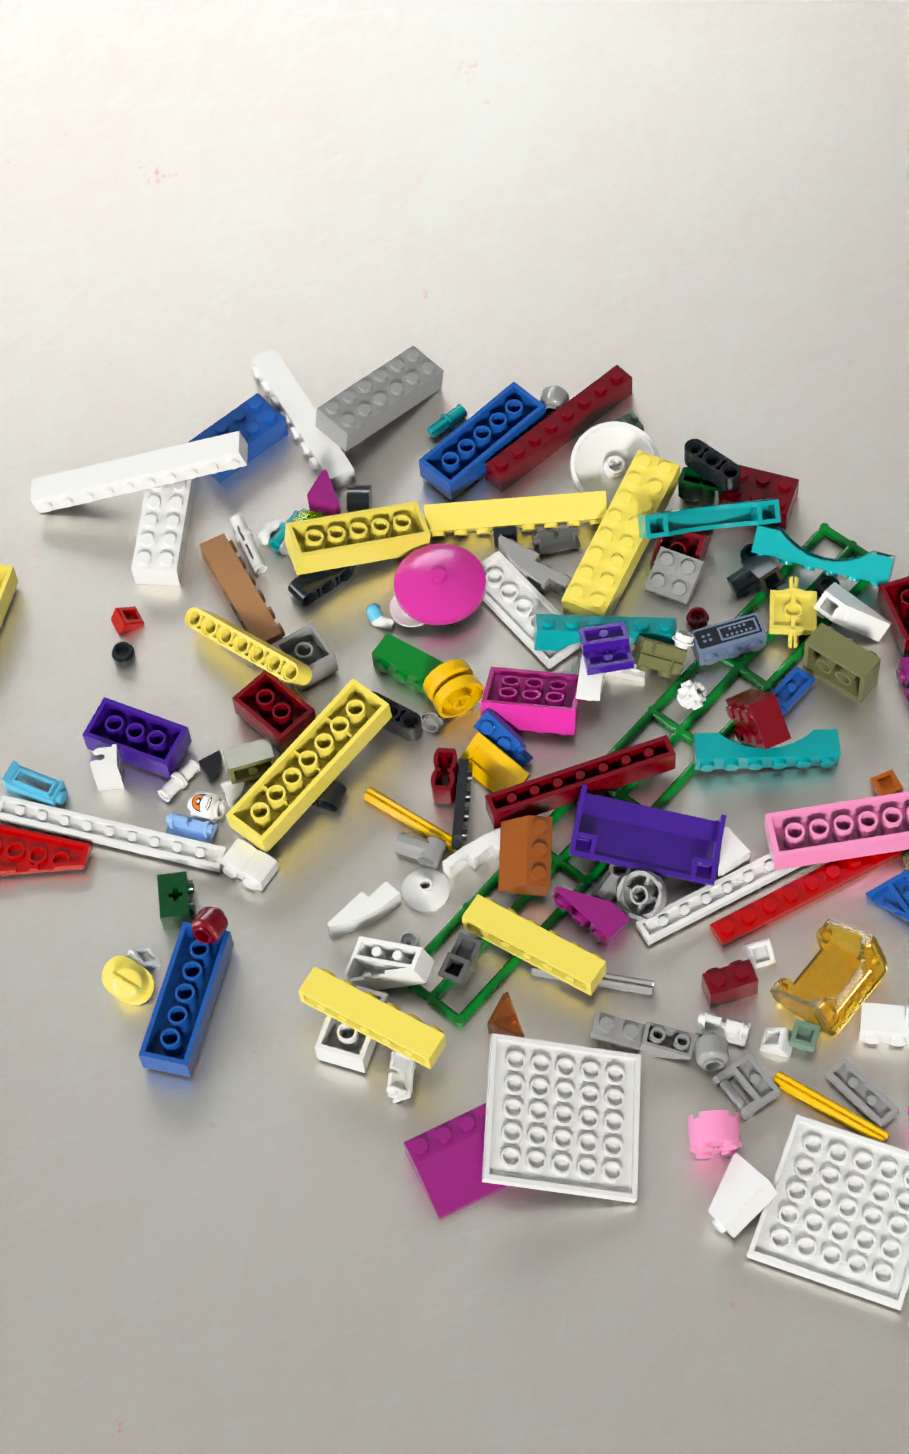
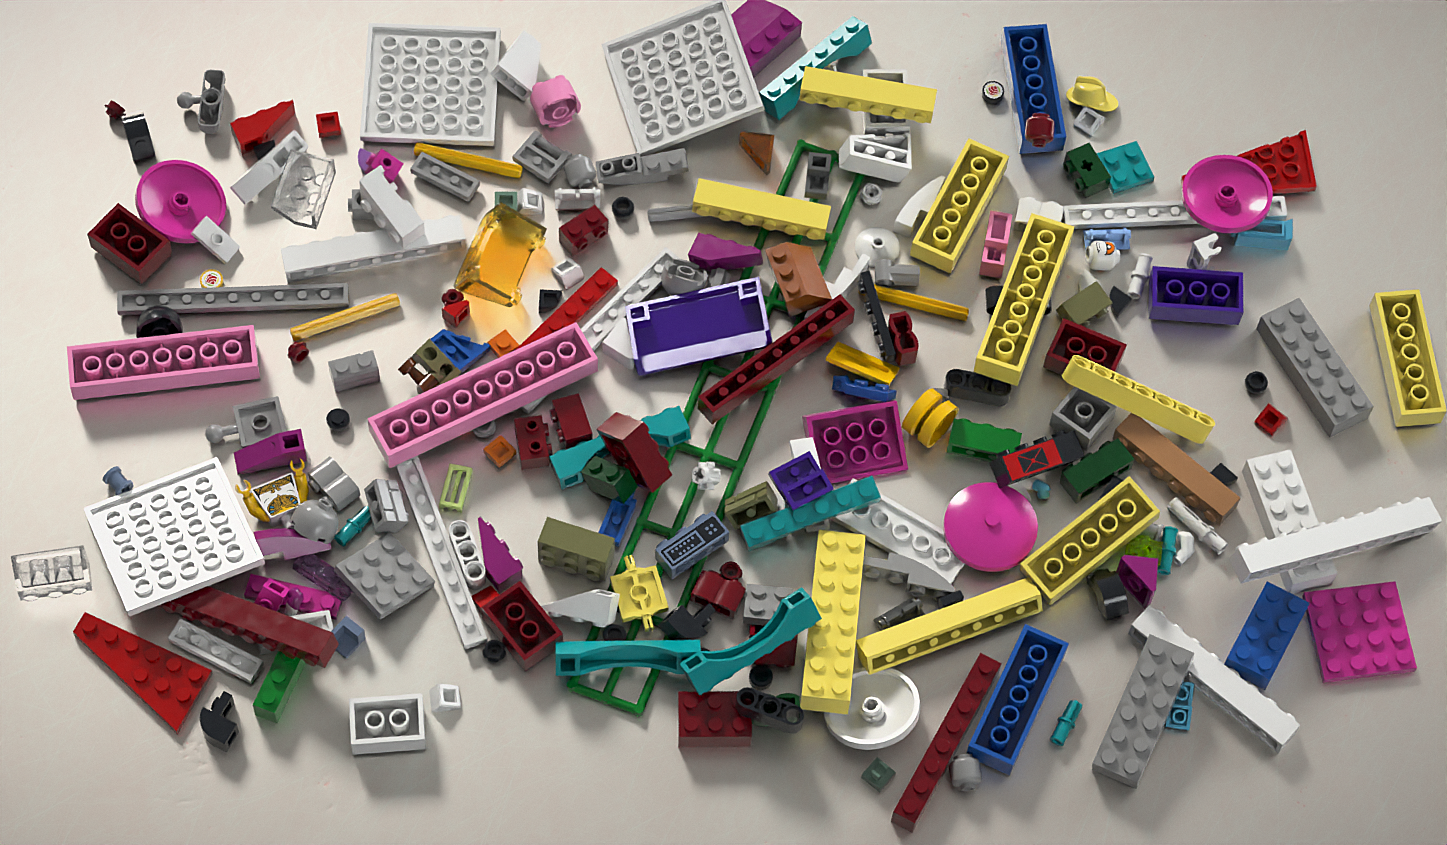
camera: 150 degrees right, 5 degrees up
white plate [672,630,695,649] -> none
none -> dark red plate [442,289,464,306]
none -> red slope [442,300,470,327]
none -> orange plate [487,329,519,358]
none -> dark red brick [514,415,553,470]
none -> black tile [539,289,563,313]
none -> dark red brick [549,393,593,450]
none -> dark green brick [581,456,638,504]
none -> black plate [612,197,634,219]
none -> dark red brick [690,570,746,619]
none -> teal arch [759,16,872,120]
none -> light yellow brick [910,138,1009,274]
none -> bright pink slope [979,210,1013,278]
none -> tile [982,81,1004,104]
none -> black brick [989,430,1085,488]
none -> dark green brick [1059,438,1135,503]
none -> teal plate [1096,141,1154,194]
none -> dark pink dish [1182,155,1273,233]
none -> black tile [1210,463,1238,486]
none -> light grey brick [1256,298,1374,437]
none -> dark pink plate [1302,581,1417,683]

